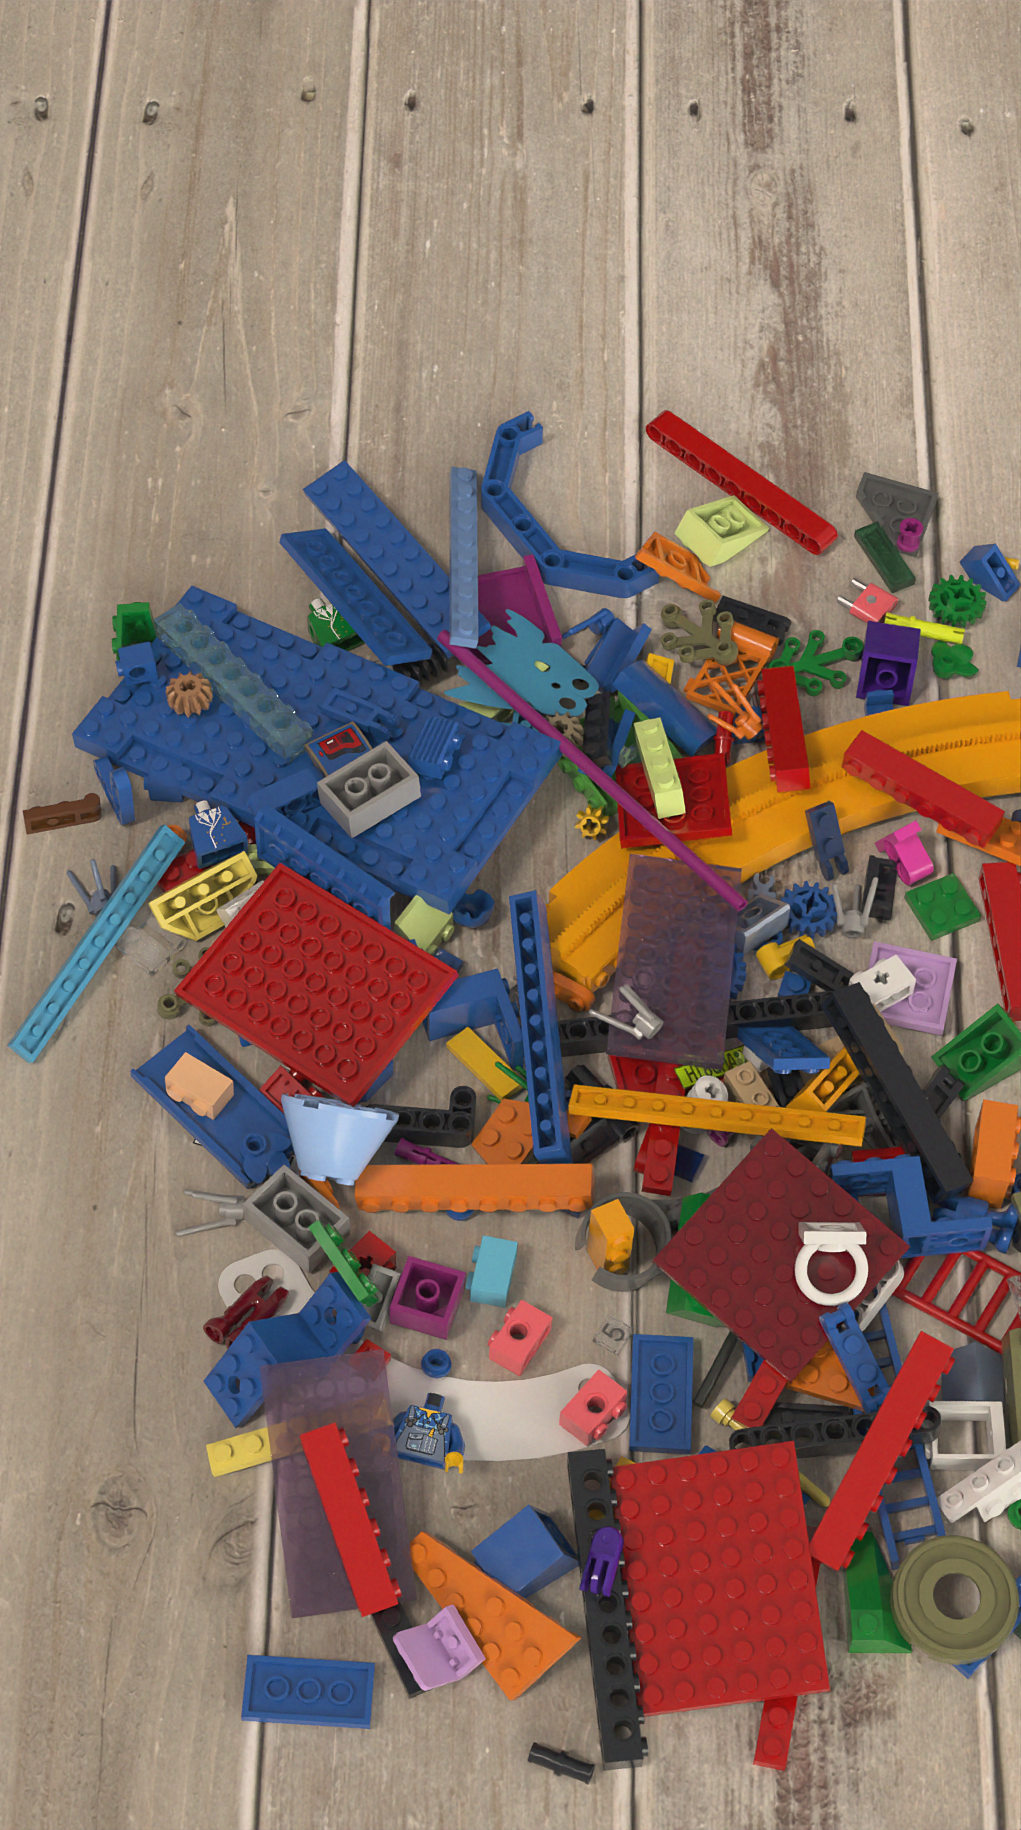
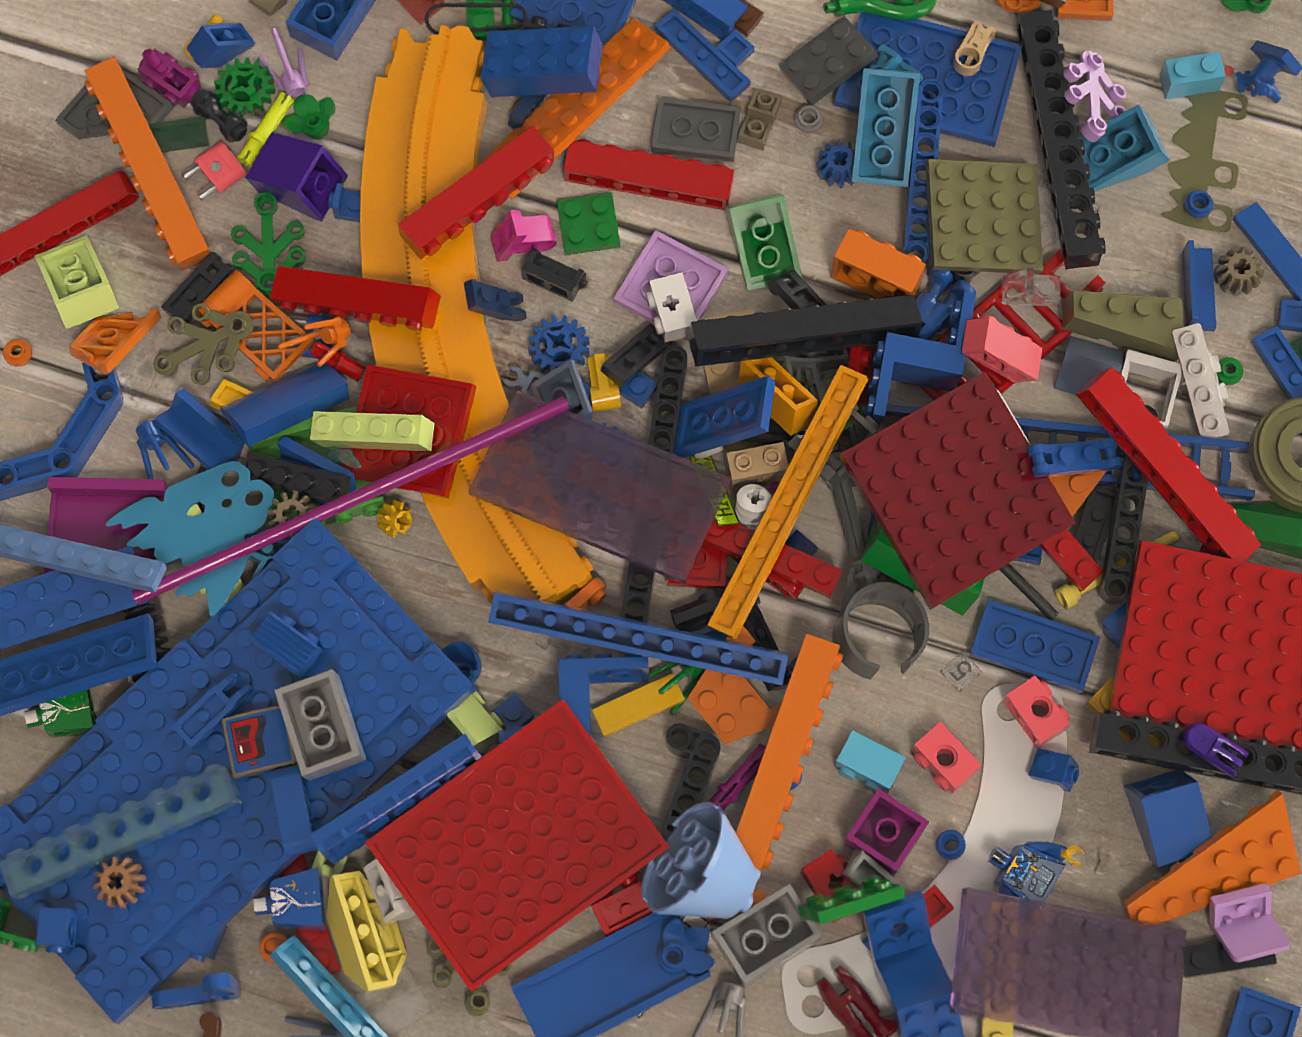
camera: 70 degrees left, 15 degrees up
light nougat brick [165,1052,234,1120] -> none
red brick [299,1422,402,1618] -> none
light orange brick [587,1199,634,1275] -> none
light grey plant [589,984,663,1040] -> none
white tile [795,1222,868,1306] -> none
light grey plant [832,877,878,938] -> none
magenta bush [897,518,923,553] -> none
none -> orange plate [3,339,32,367]
none -> orange brick [84,56,211,271]
none -> magenta brick [138,49,202,108]
none -> black piece [190,89,247,143]
none -> lavender plant [258,28,309,98]
none -> coral brick [962,315,1043,383]
none -> blue bracket [1028,748,1079,792]

